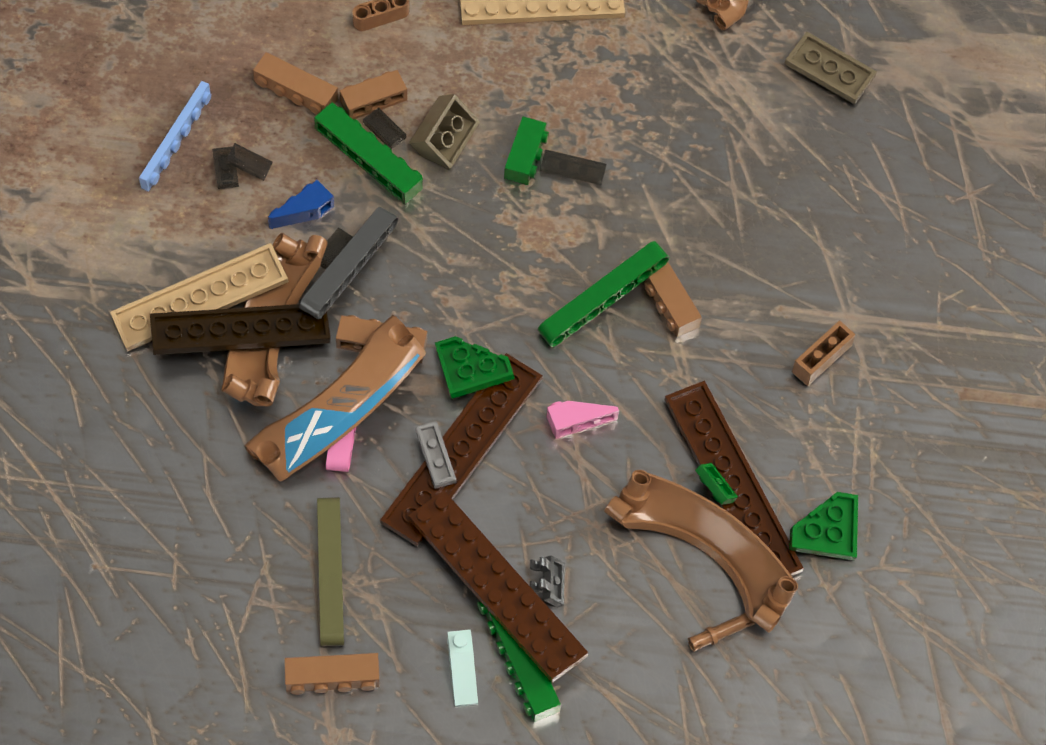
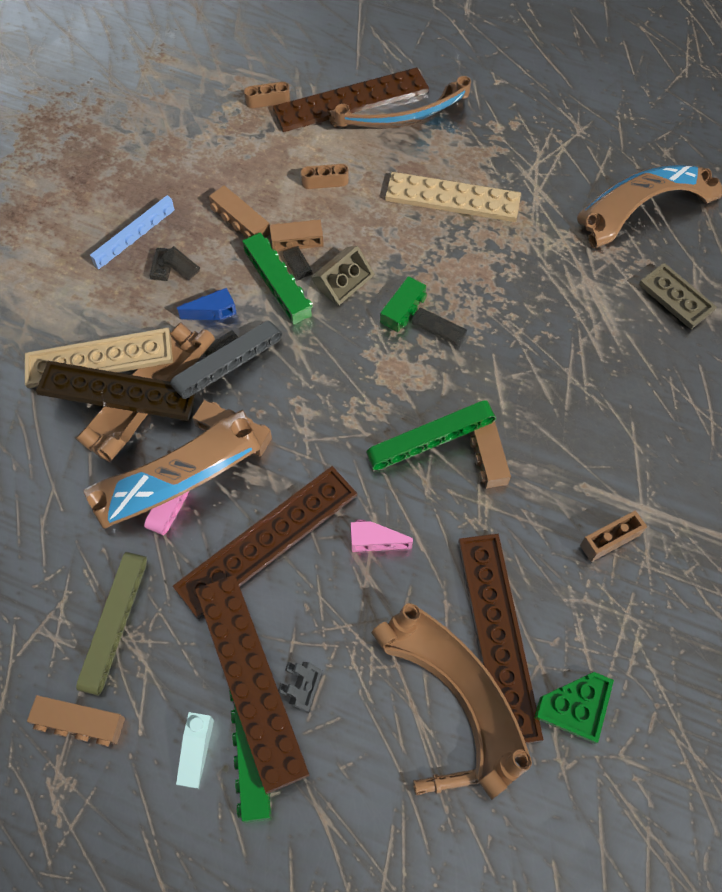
camera: 20 degrees right, 0 degrees up
light grey tile [415,421,456,489] -> none
green plate [435,336,515,399] -> none
green plate [695,463,738,505] -> none

